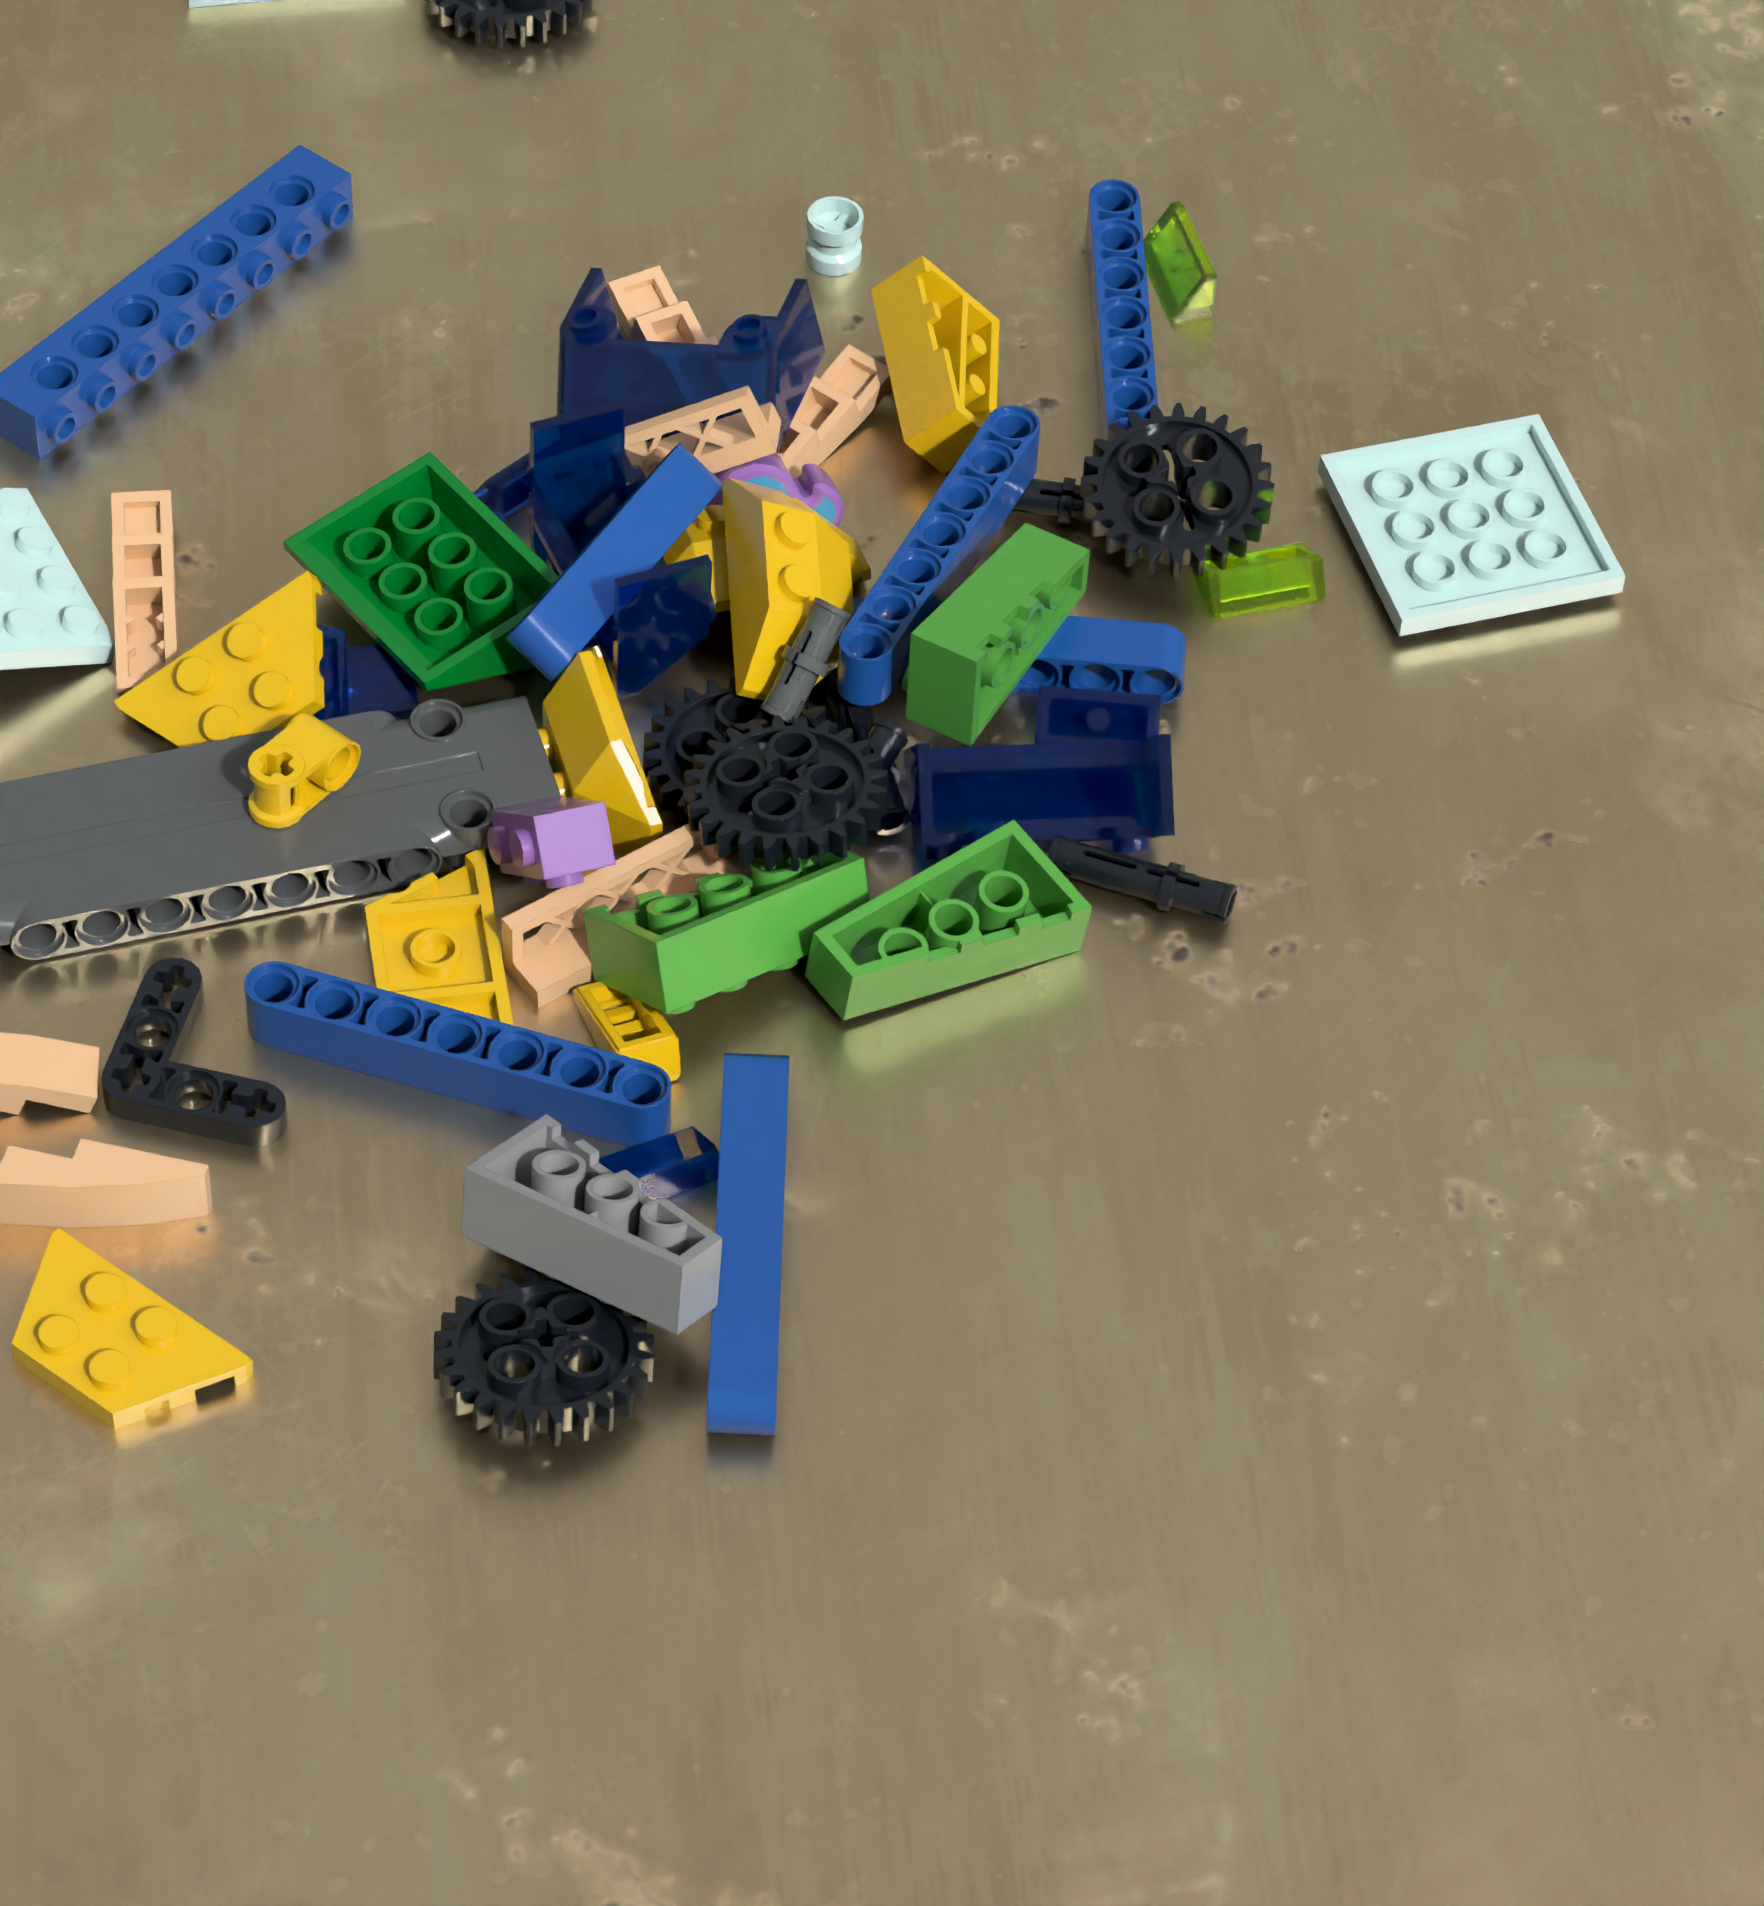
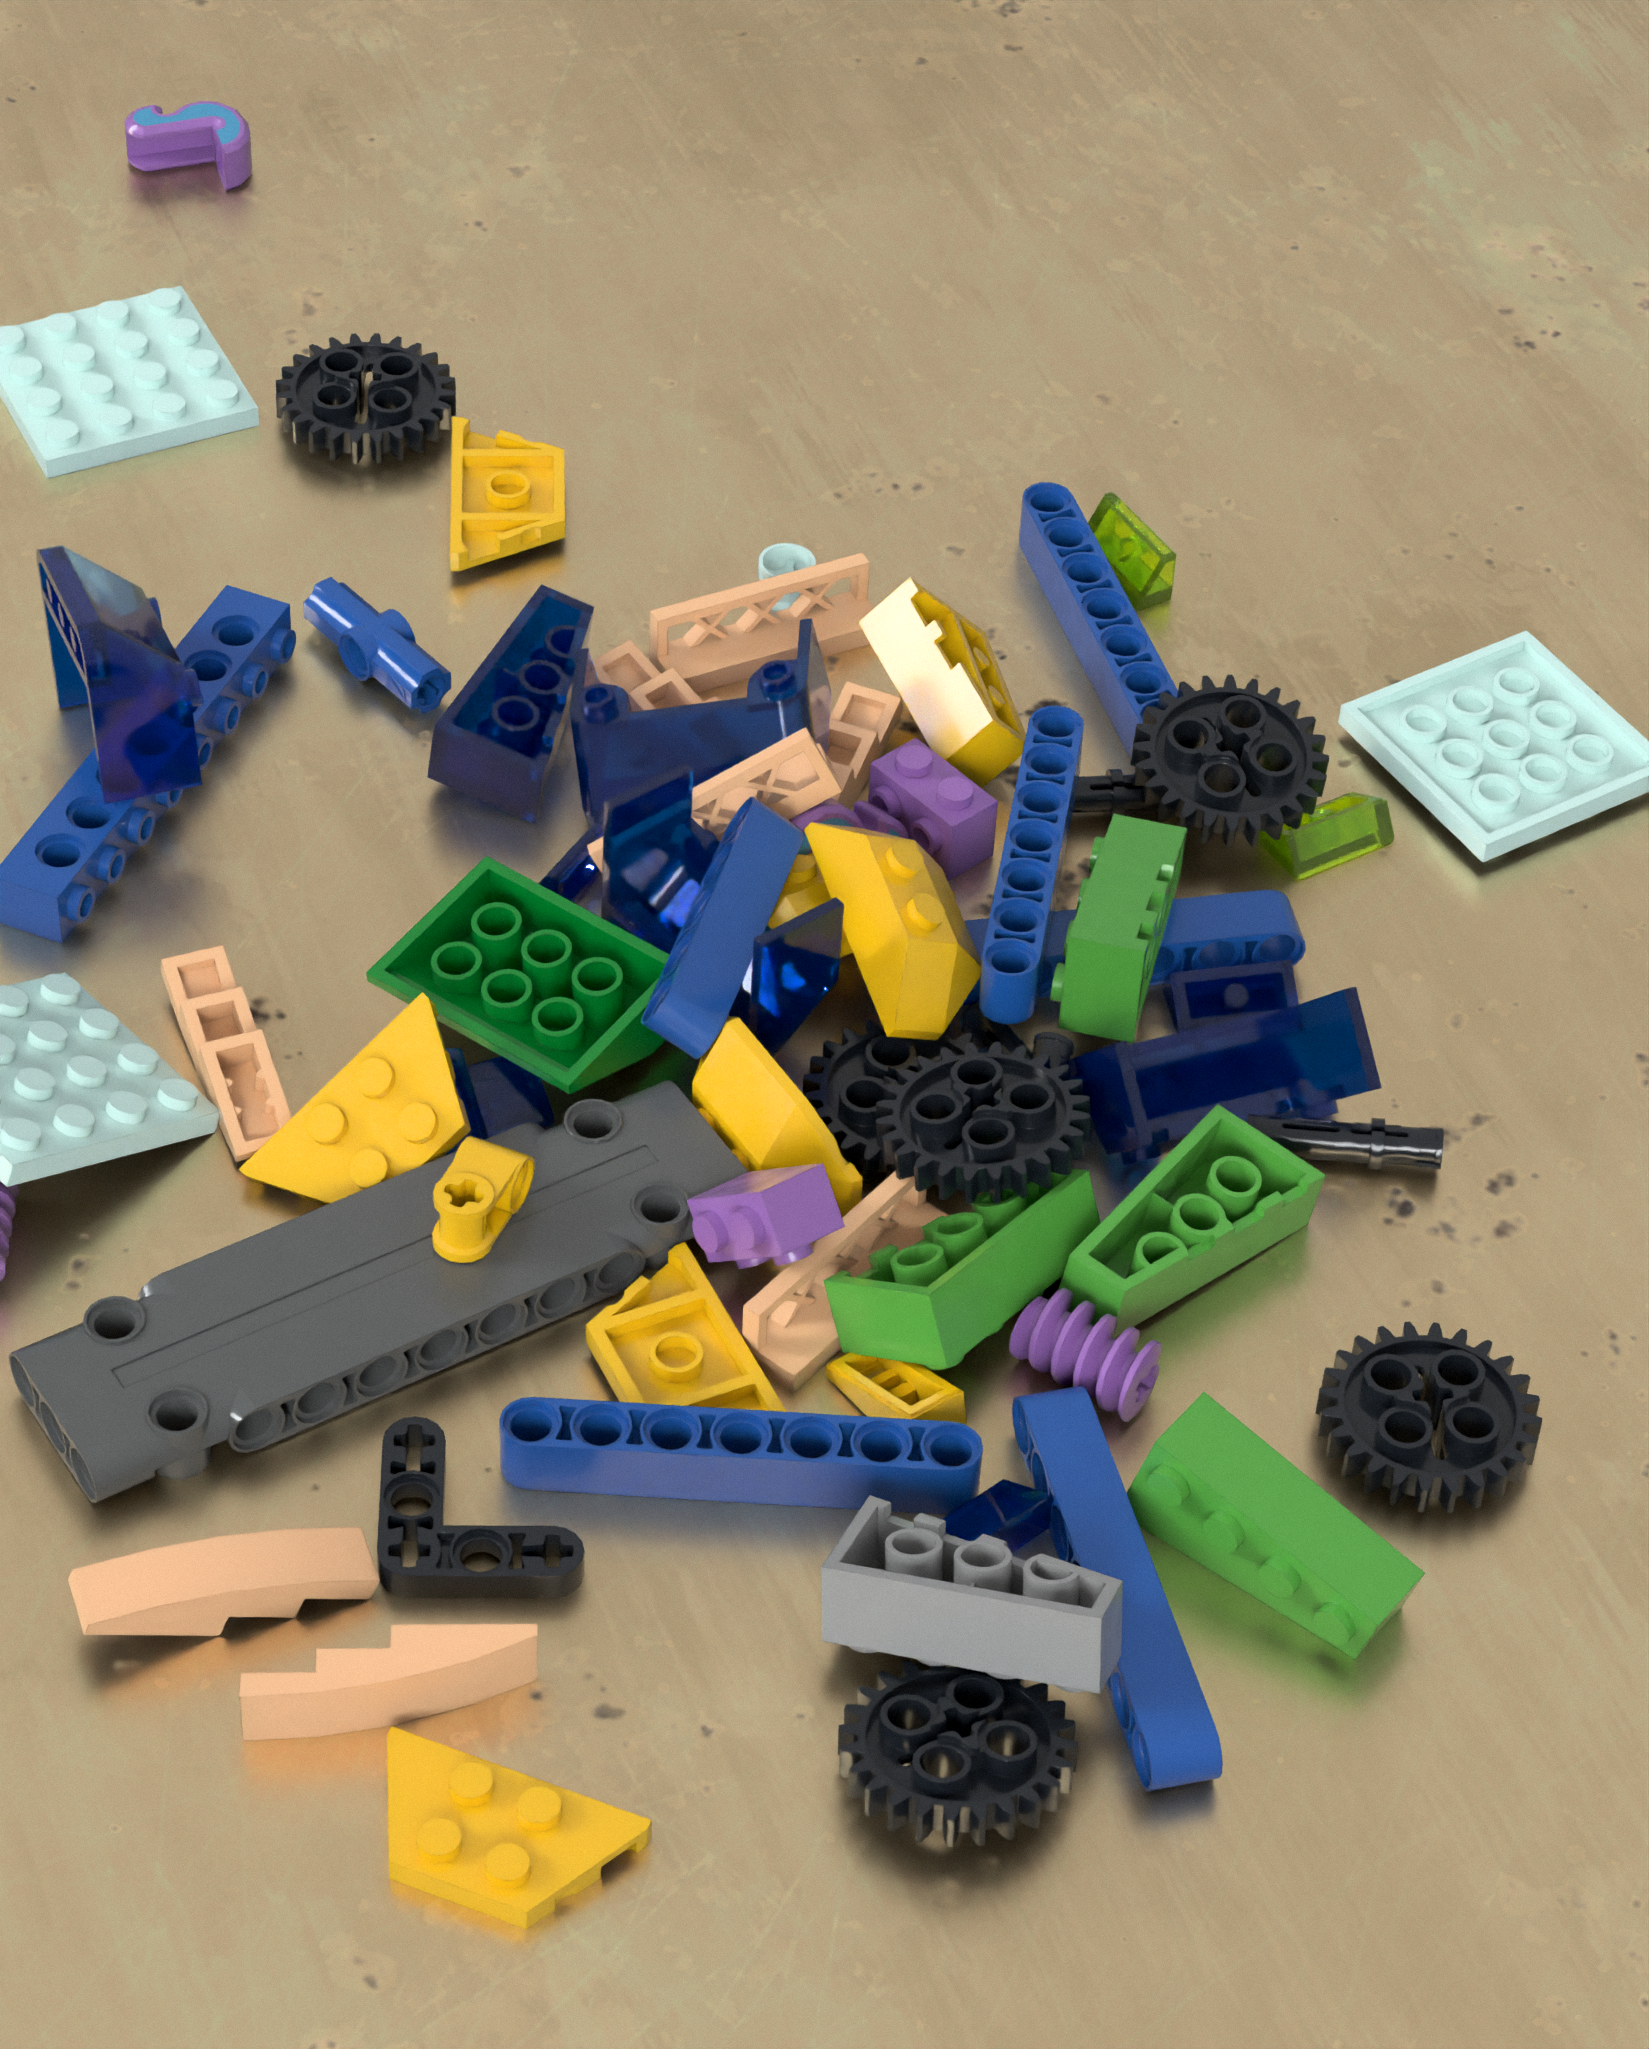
camera: 15 degrees left, 5 degrees down
dark grey pin [760,596,851,725] -> none
none -> clear blue windscreen [36,545,202,804]
none -> blue piece [303,577,451,714]
none -> clear blue wedge [427,584,594,824]
none -> yellow wing [450,417,565,571]
none -> light nougat fence [649,553,874,693]
none -> medium lavender brick [868,738,998,881]
none -> medium lavender piece [1009,1287,1162,1422]
none -> bright green wedge [1127,1392,1425,1659]
none -> black gear [1315,1322,1542,1513]

